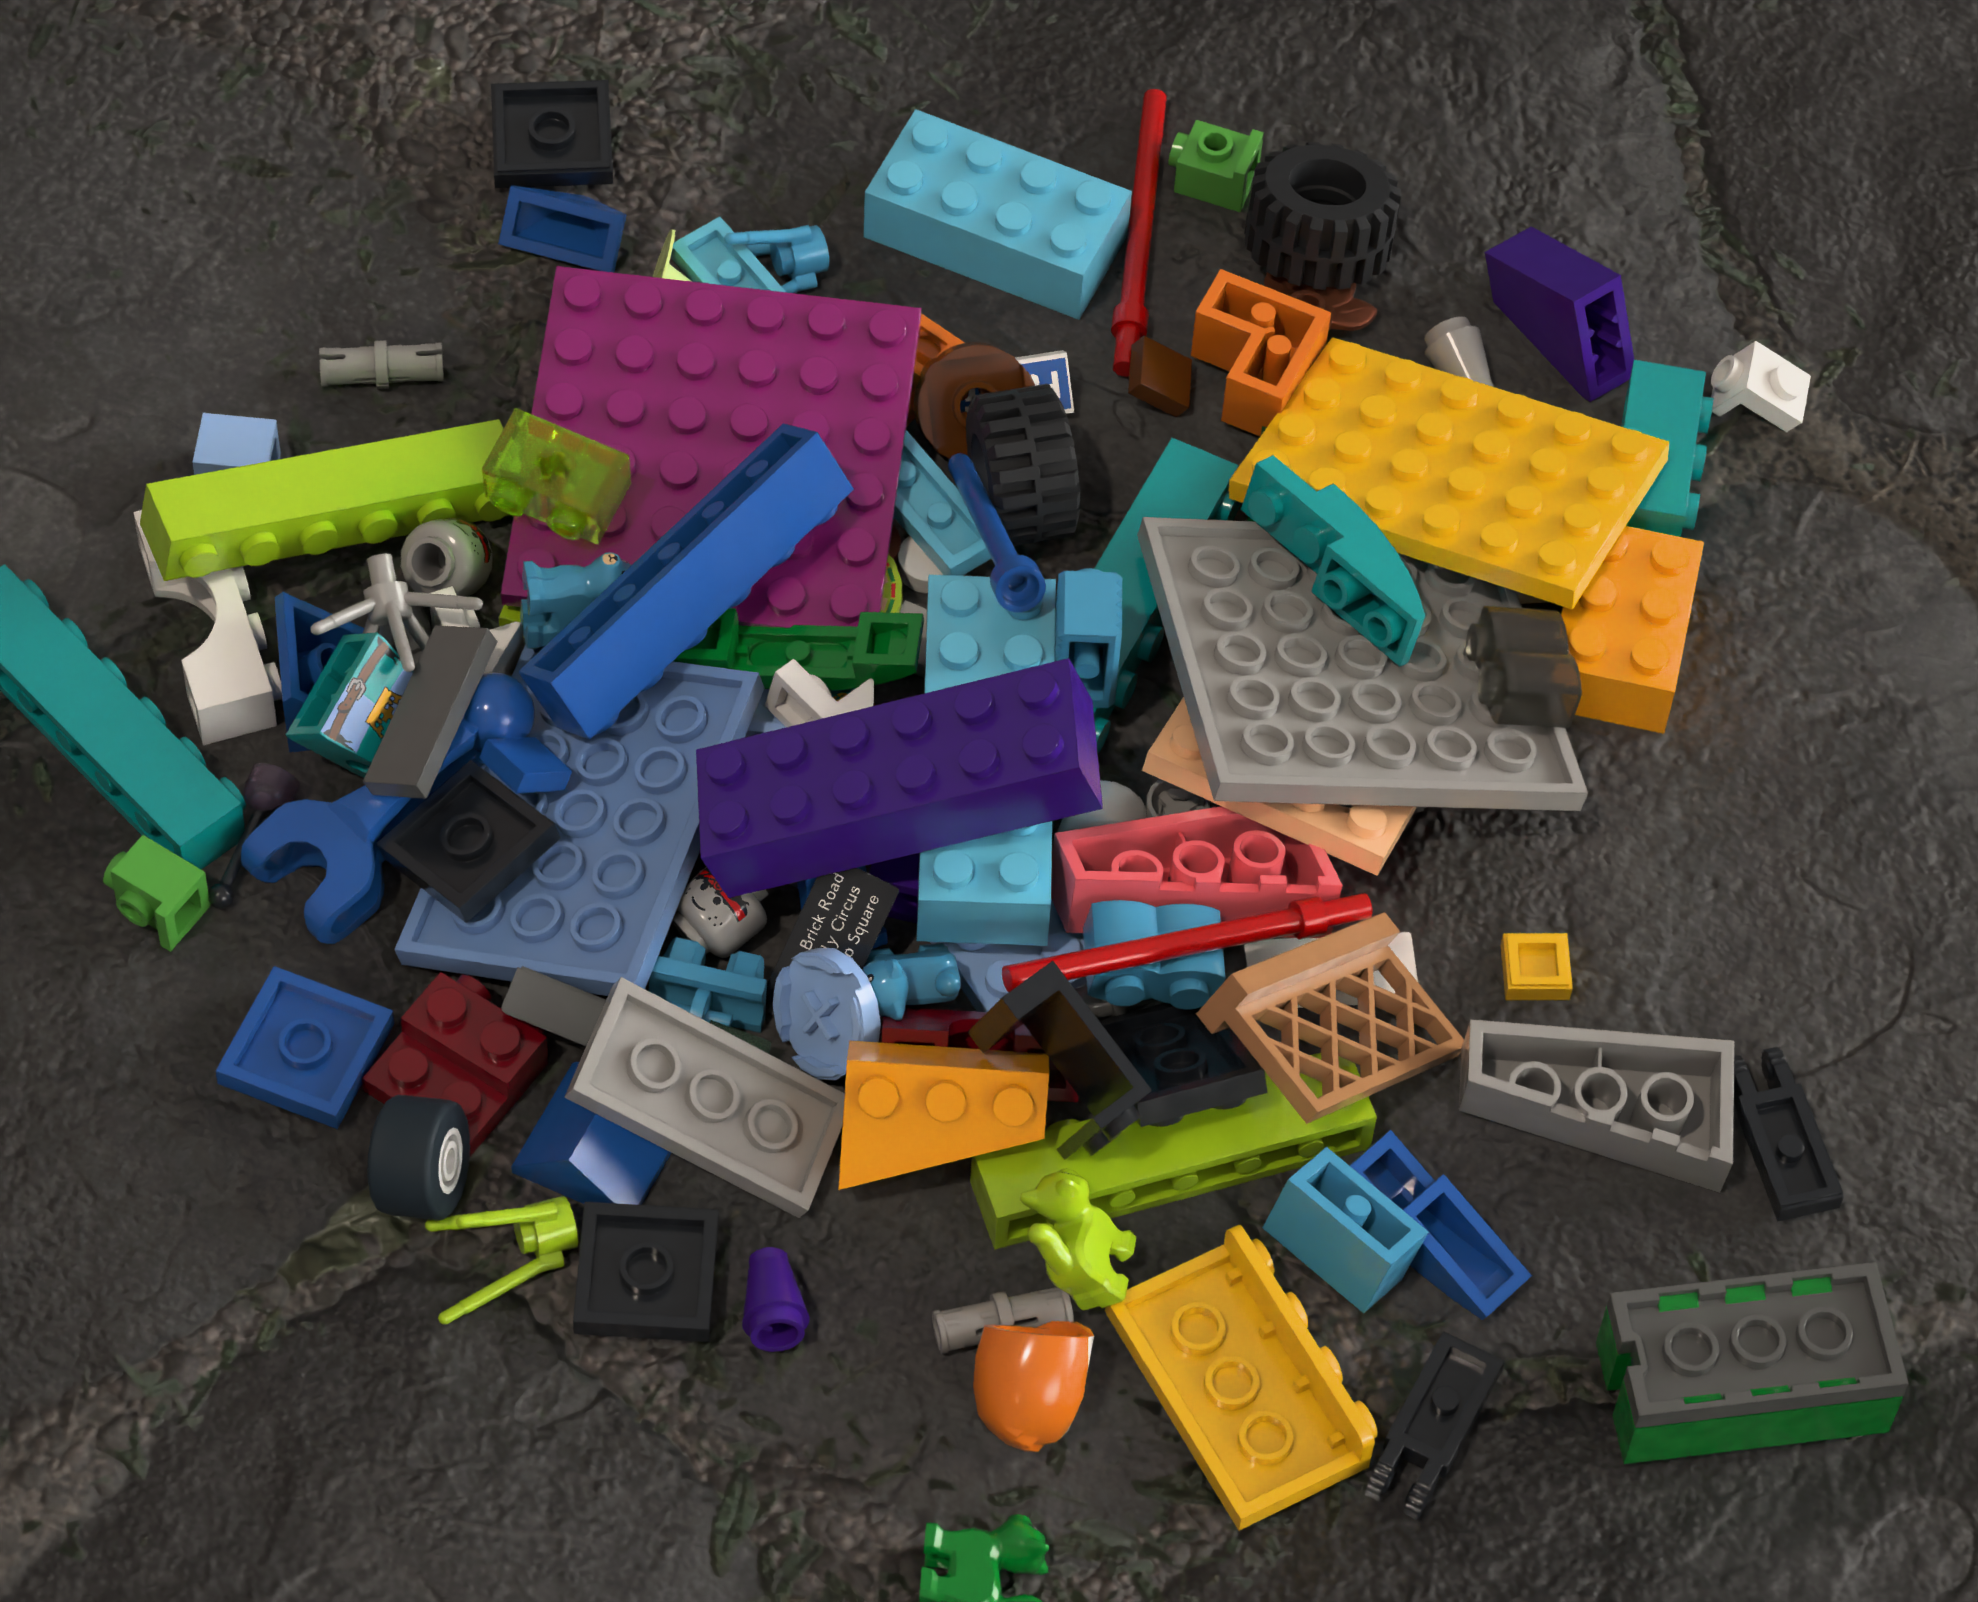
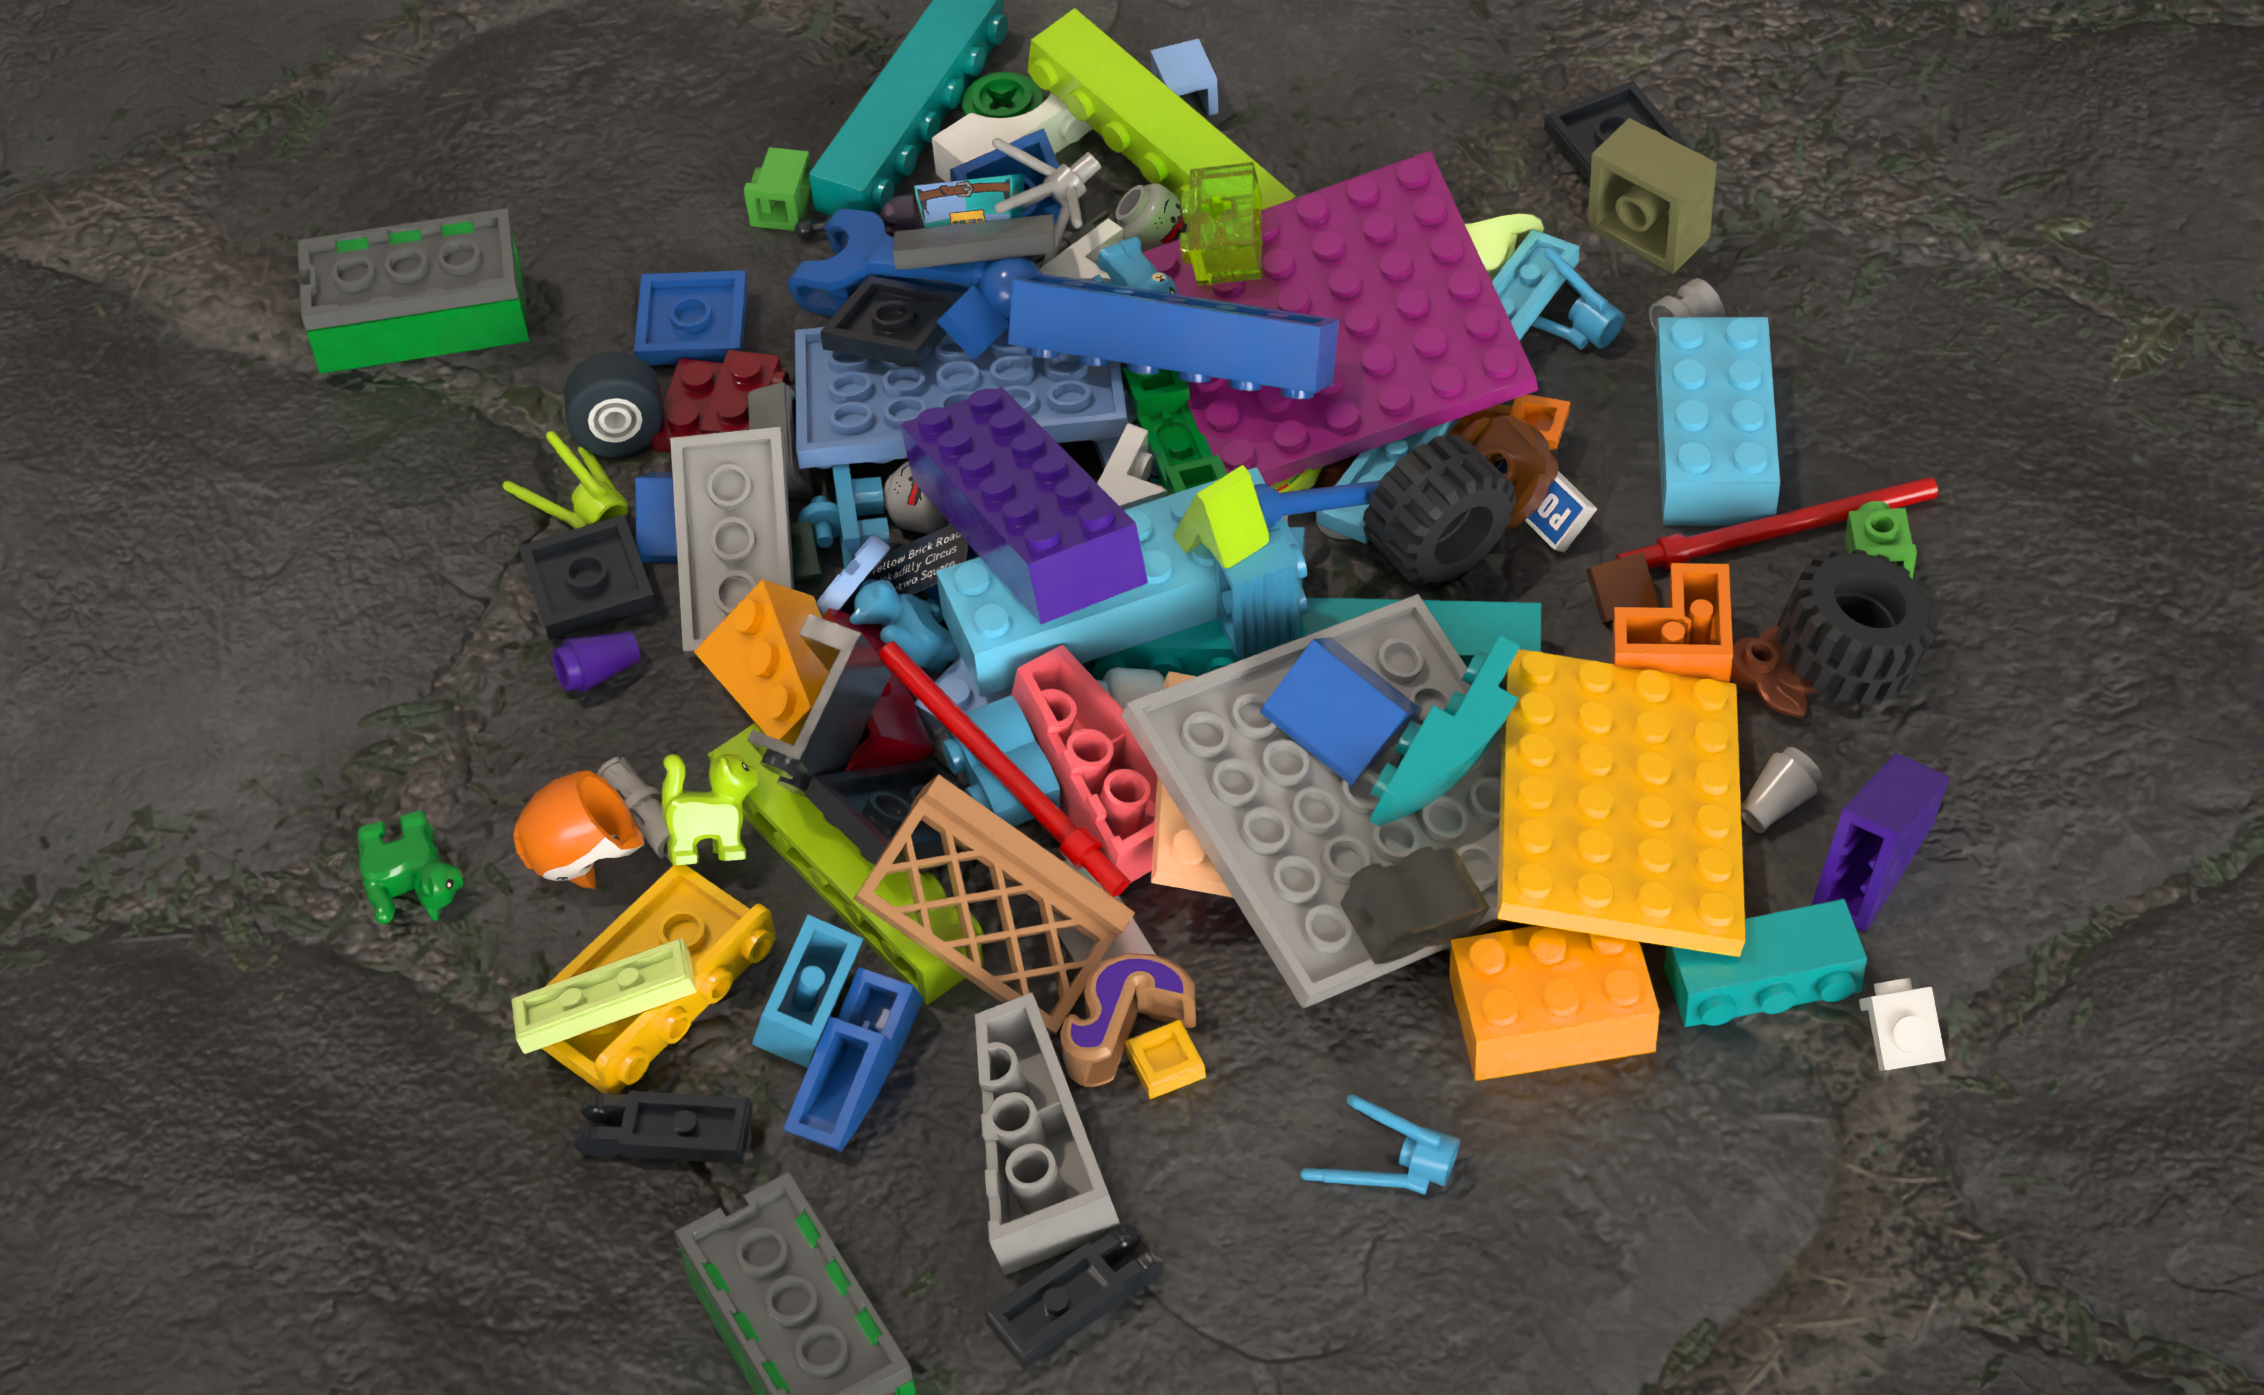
camera: 75 degrees right, 5 degrees down
light grey pin [319,340,444,389] -> none
blue slope [498,185,627,273] -> none
none -> dark grey piece [297,208,529,374]
none -> yellowish green tile [511,938,697,1054]
none -> green gear [962,72,1043,118]
none -> medium nougat animal [1060,953,1196,1087]
none -> slope [1172,465,1269,569]
none -> slope [1260,637,1423,786]
none -> dark azure plant [1300,1094,1460,1195]
none -> olive brick [1587,118,1717,274]
none -> light grey wheel [1649,278,1725,336]

